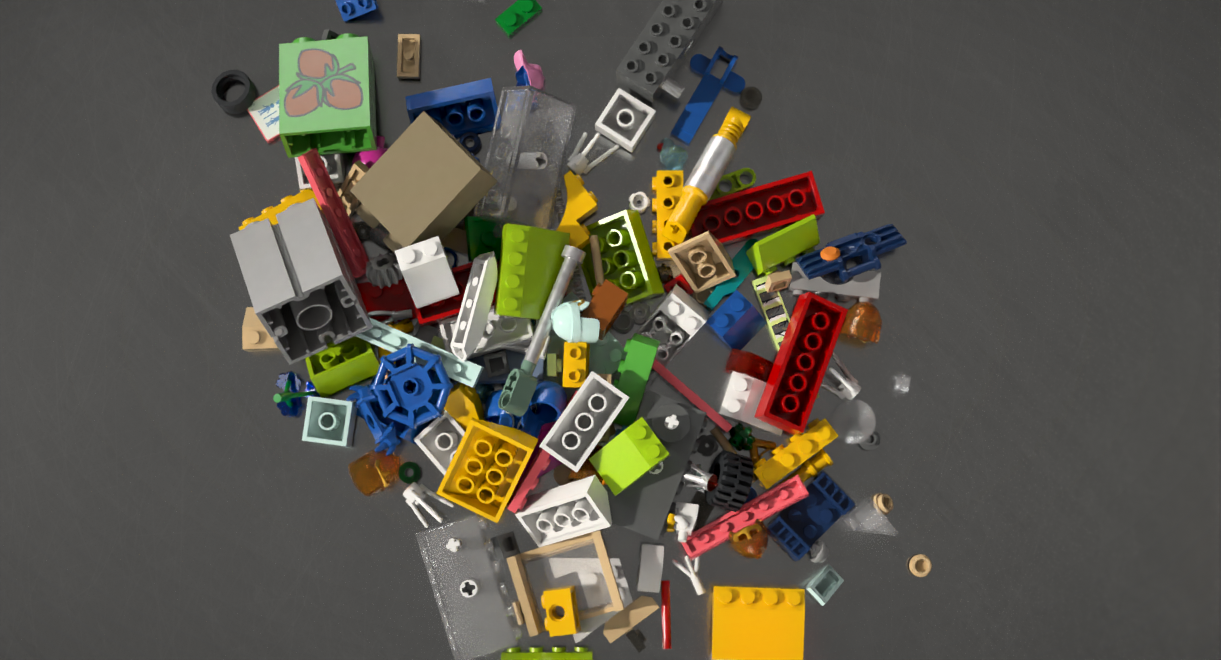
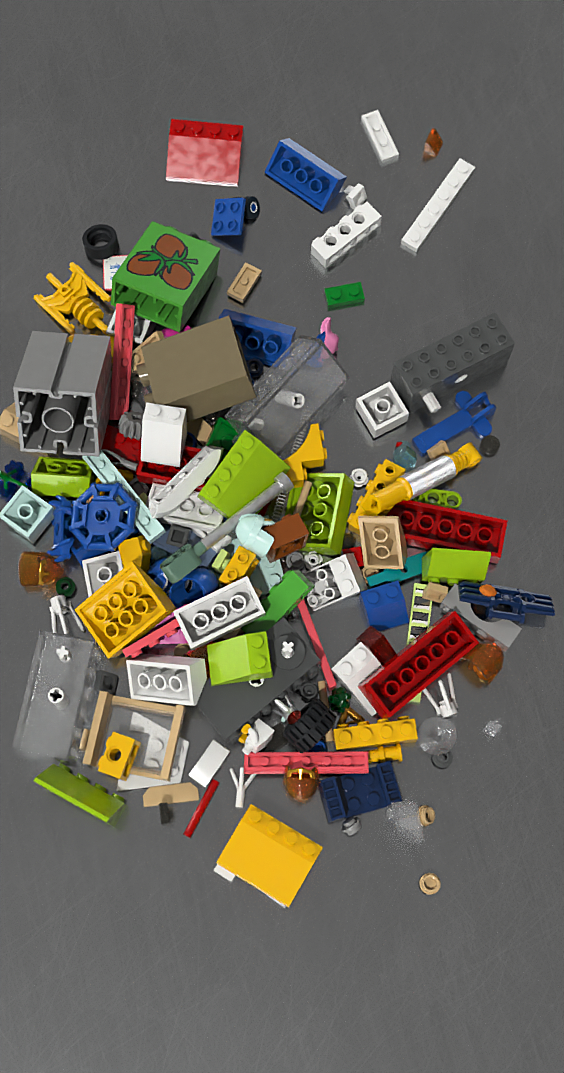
camera: 30 degrees right, 10 degrees down
white plant [567,132,619,176] -> none
light aqua slope [804,564,844,606] -> none
none -> yellow bar [33,262,111,335]
none -> tan plate [427,440,451,461]

